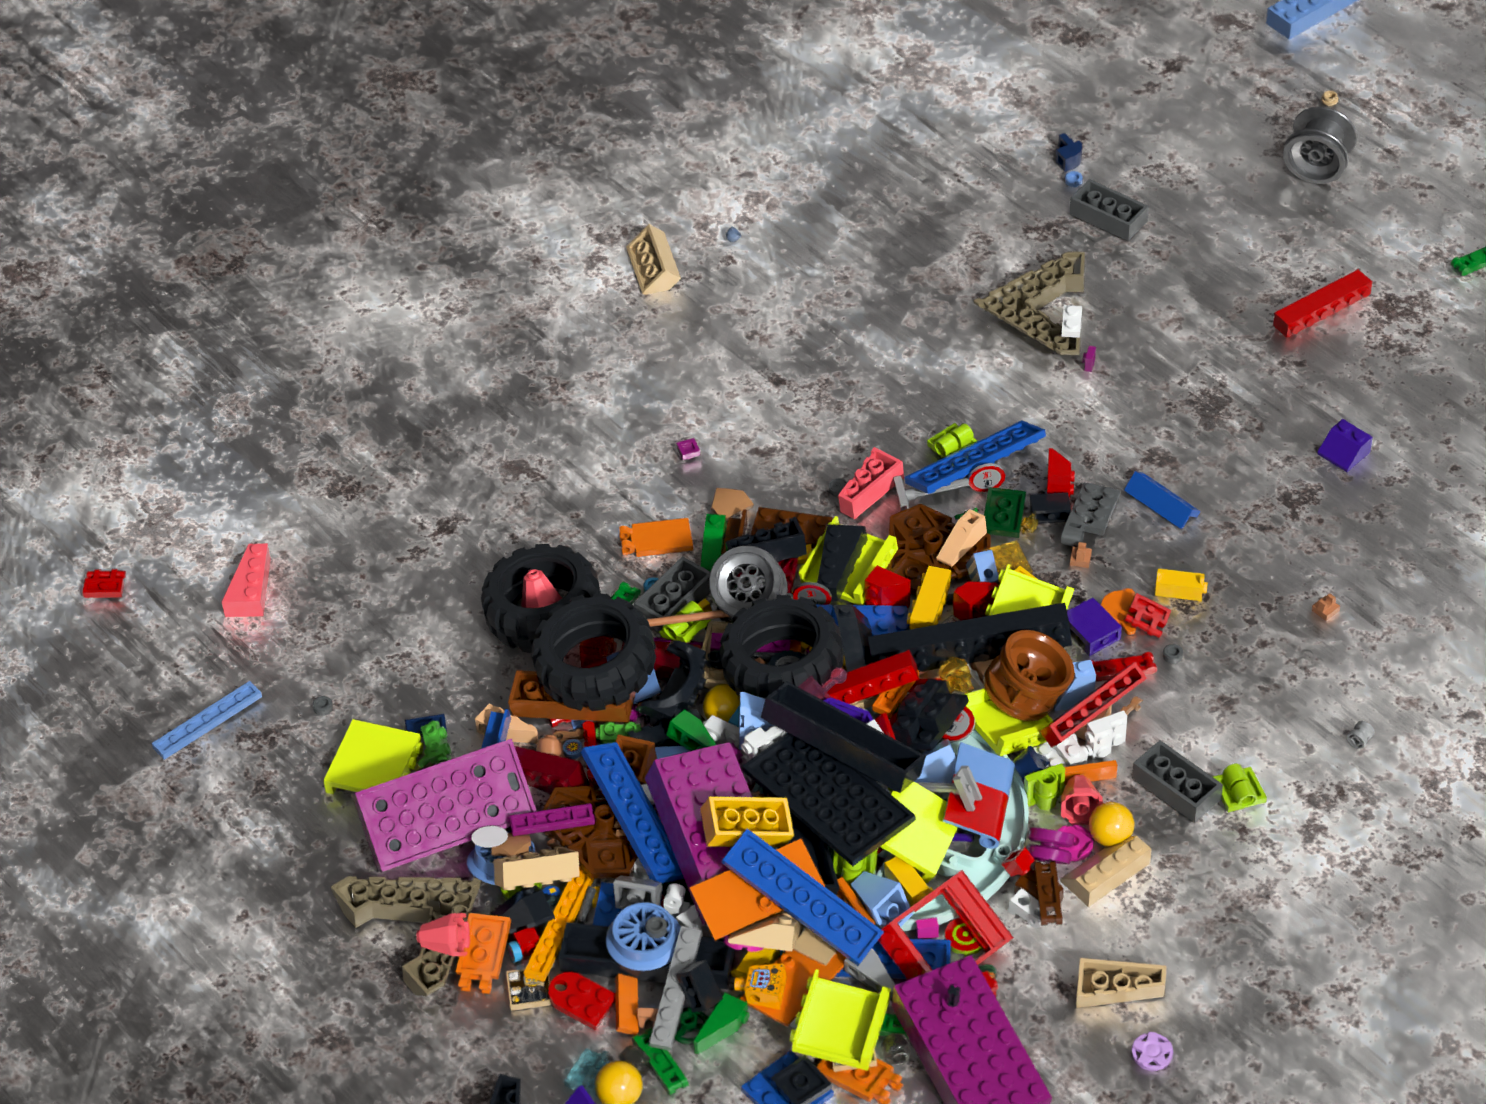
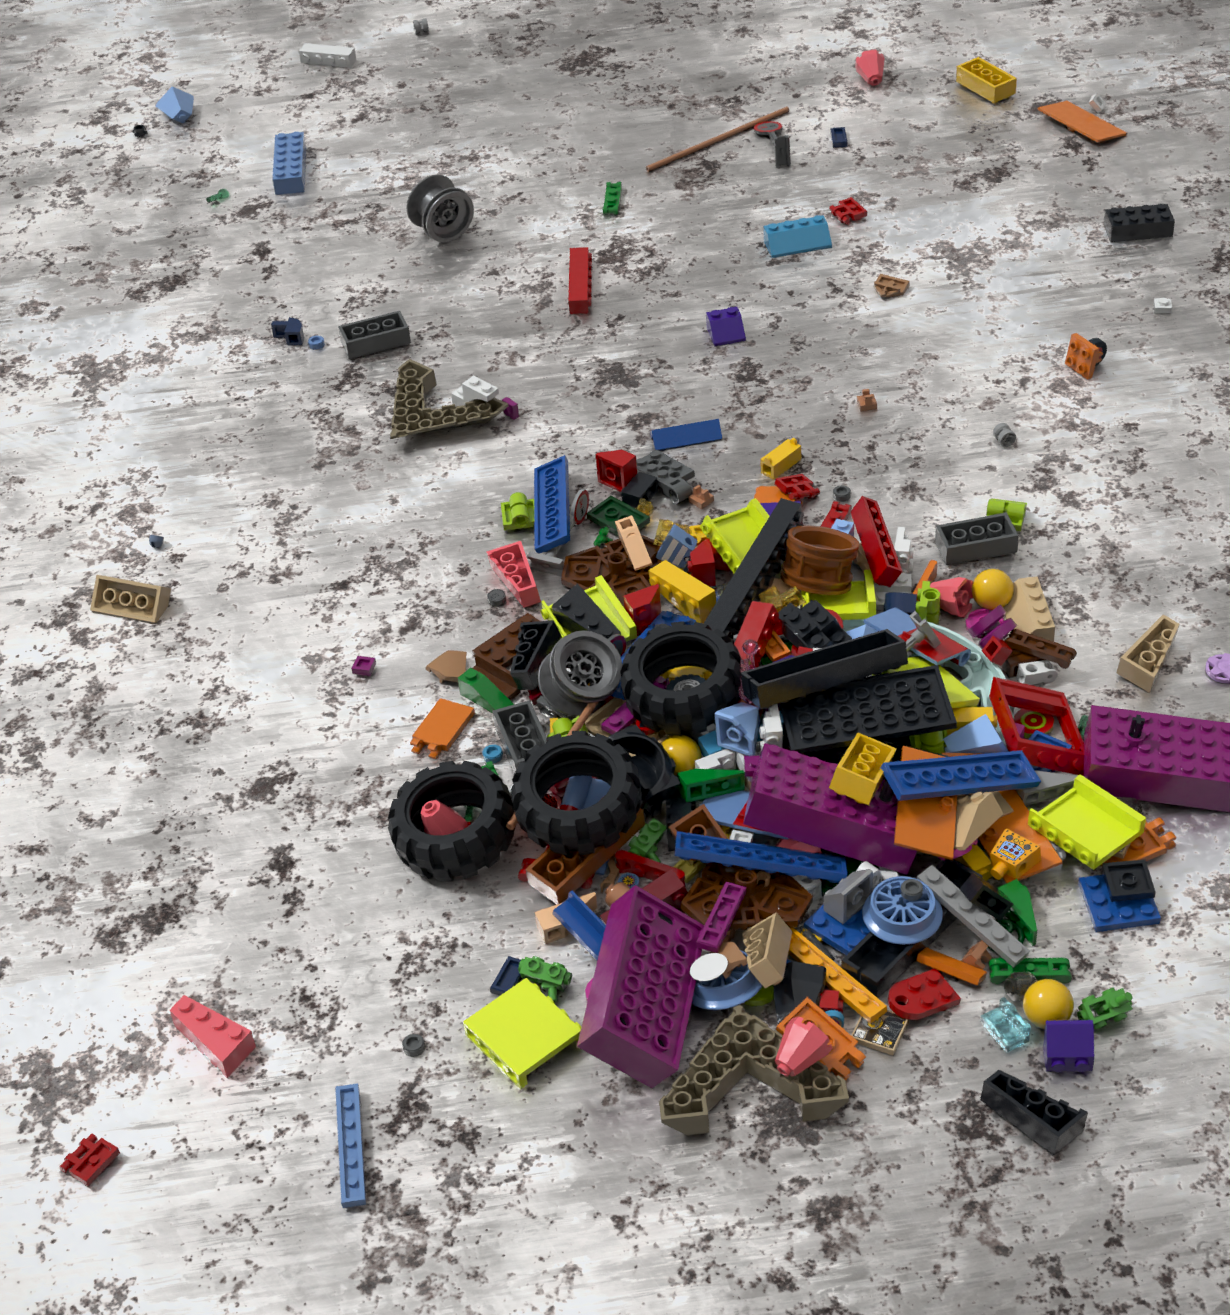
camera: 55 degrees left, 5 degrees down
tan plate [1321,91,1339,106] -> none

